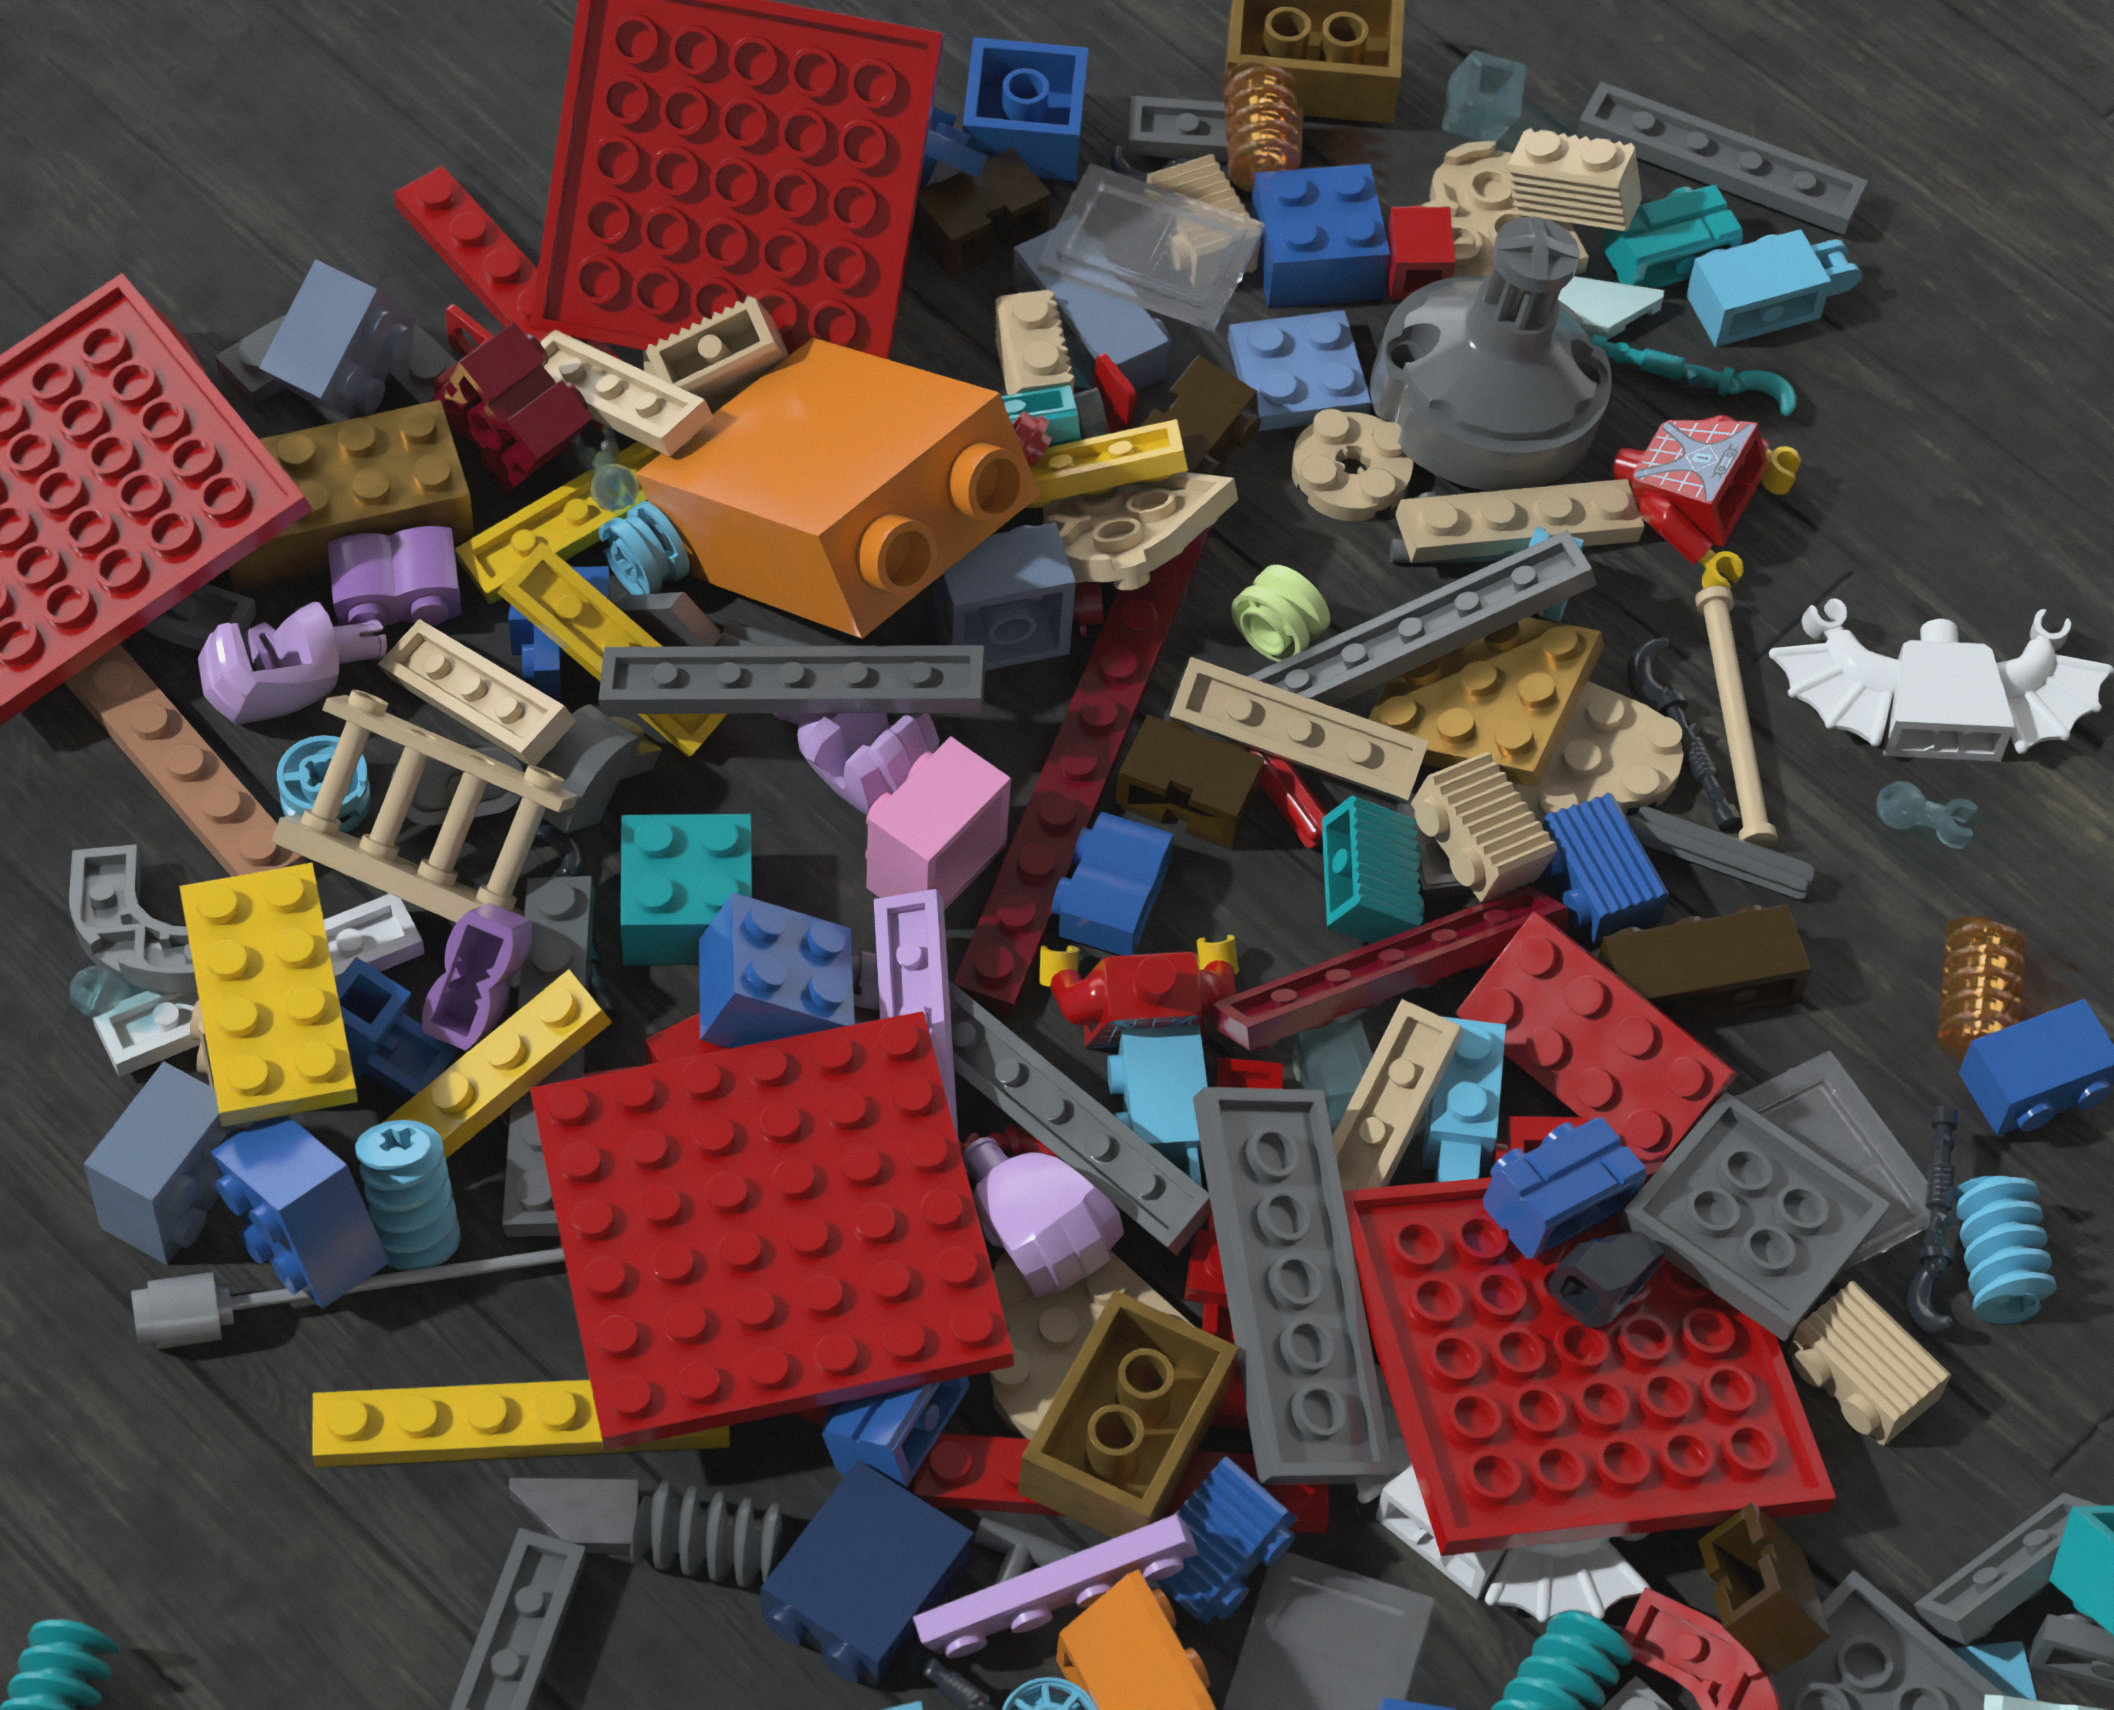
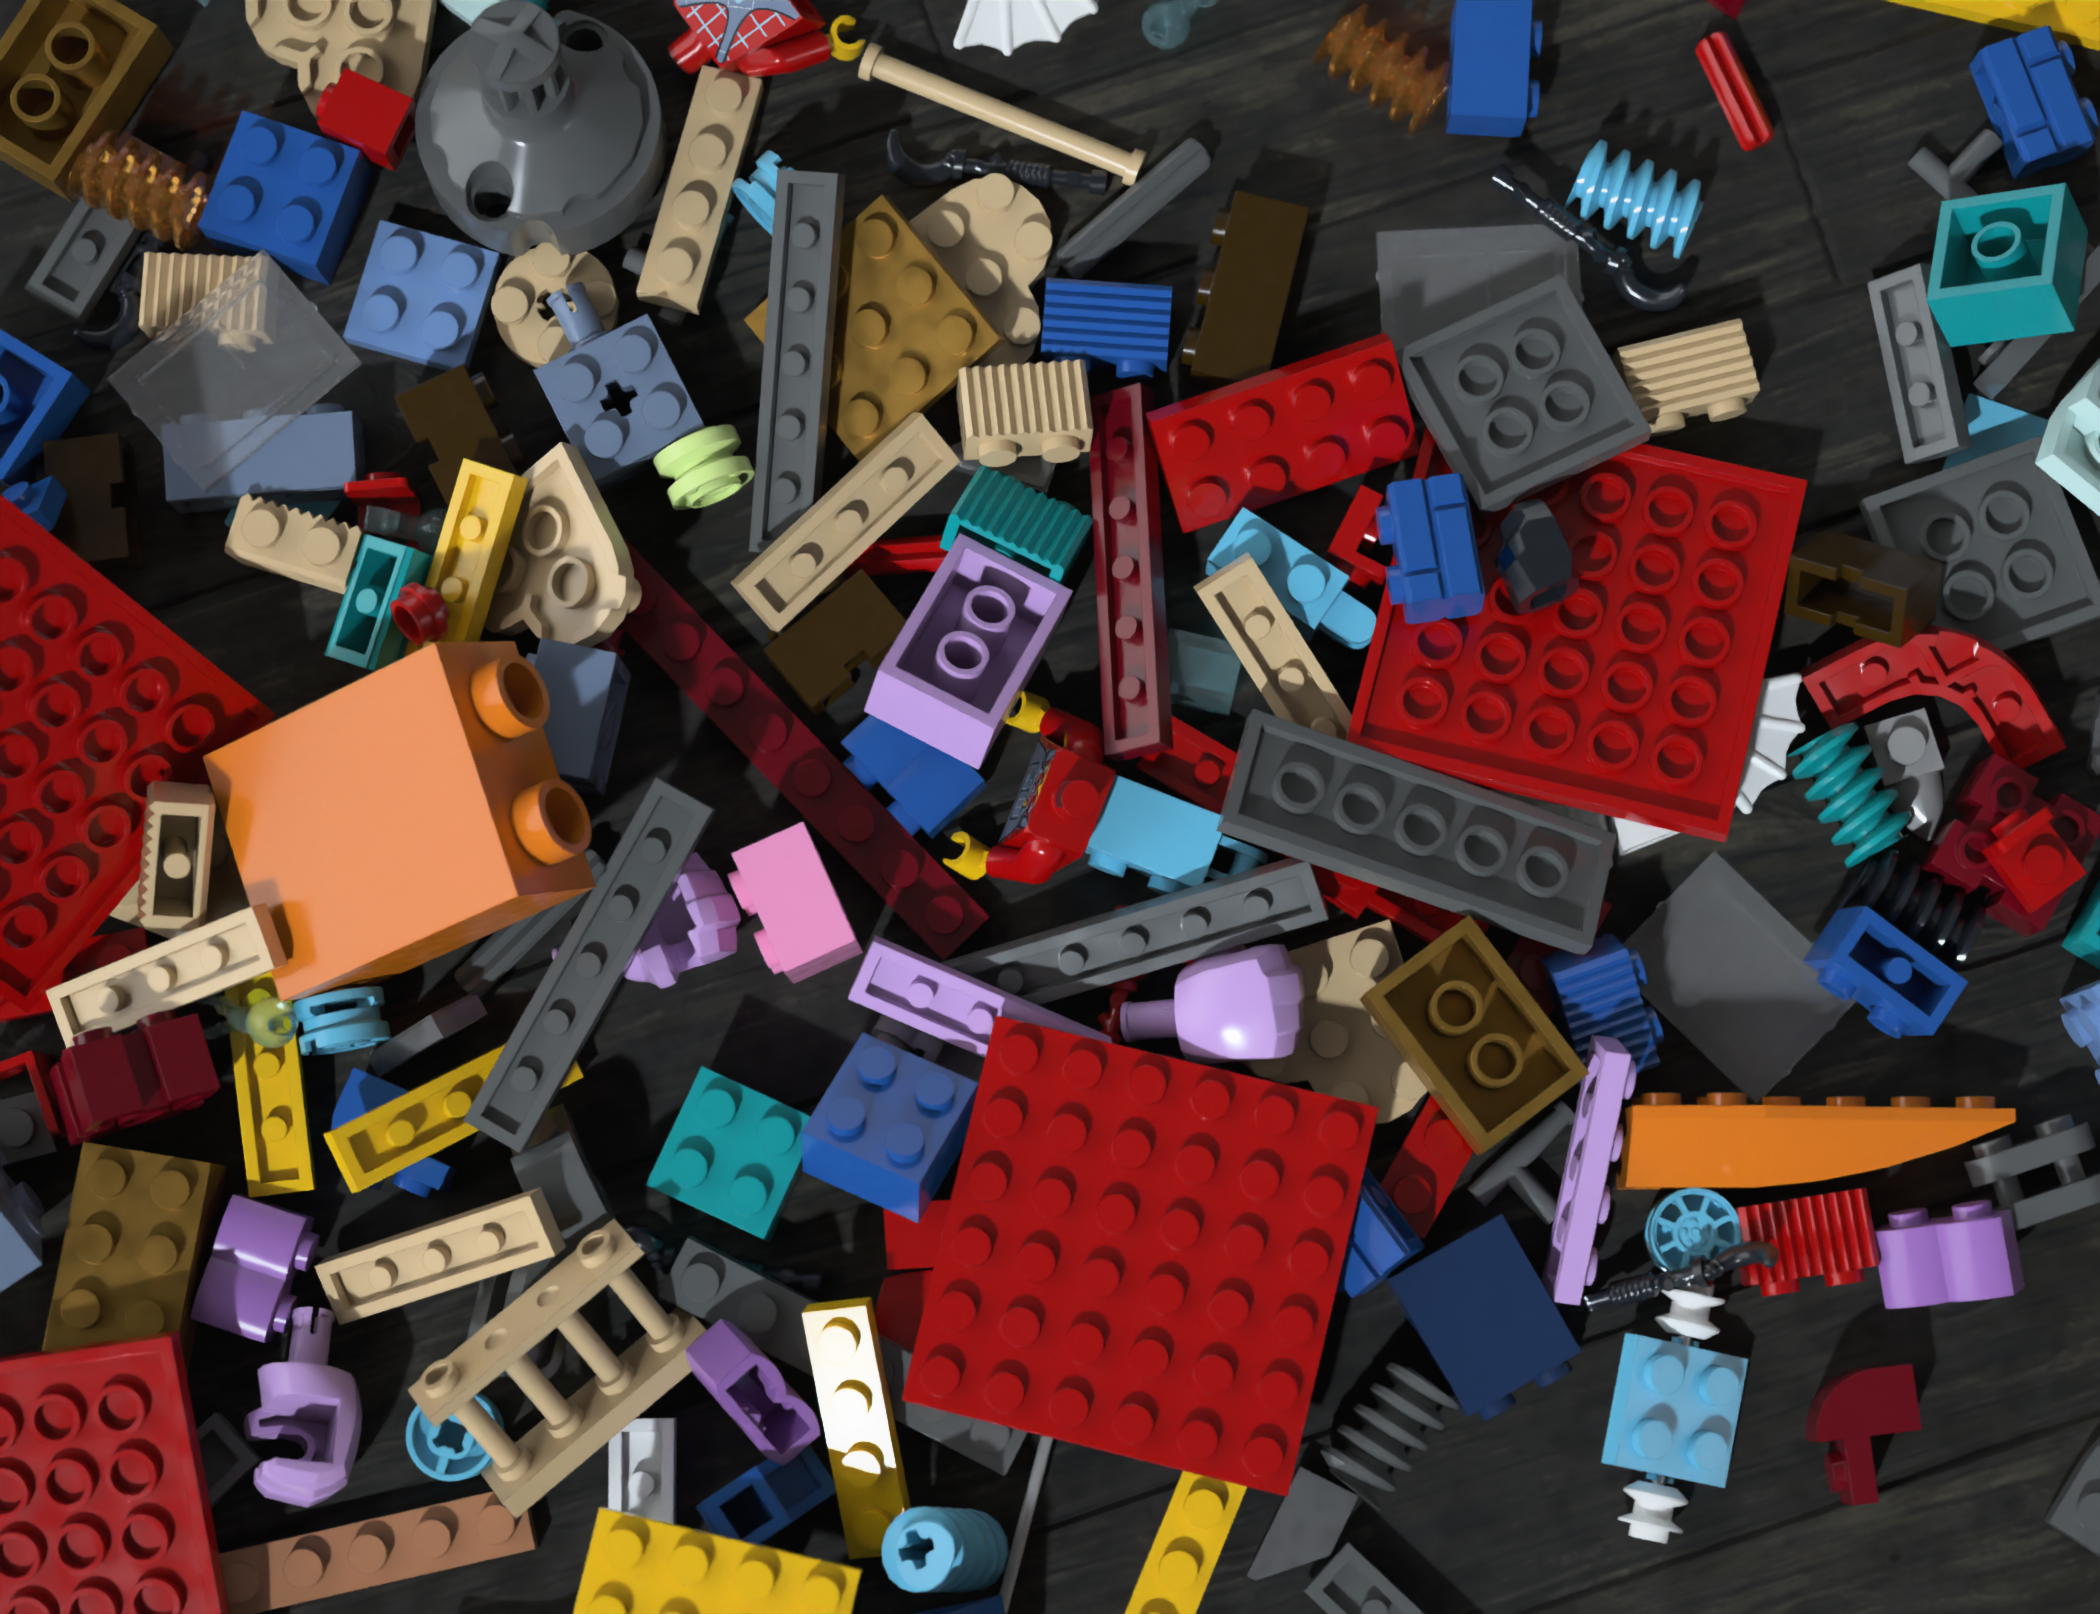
camera: 55 degrees left, 25 degrees up
none -> sand blue brick [533,282,705,493]
none -> lavender brick [864,533,1073,770]

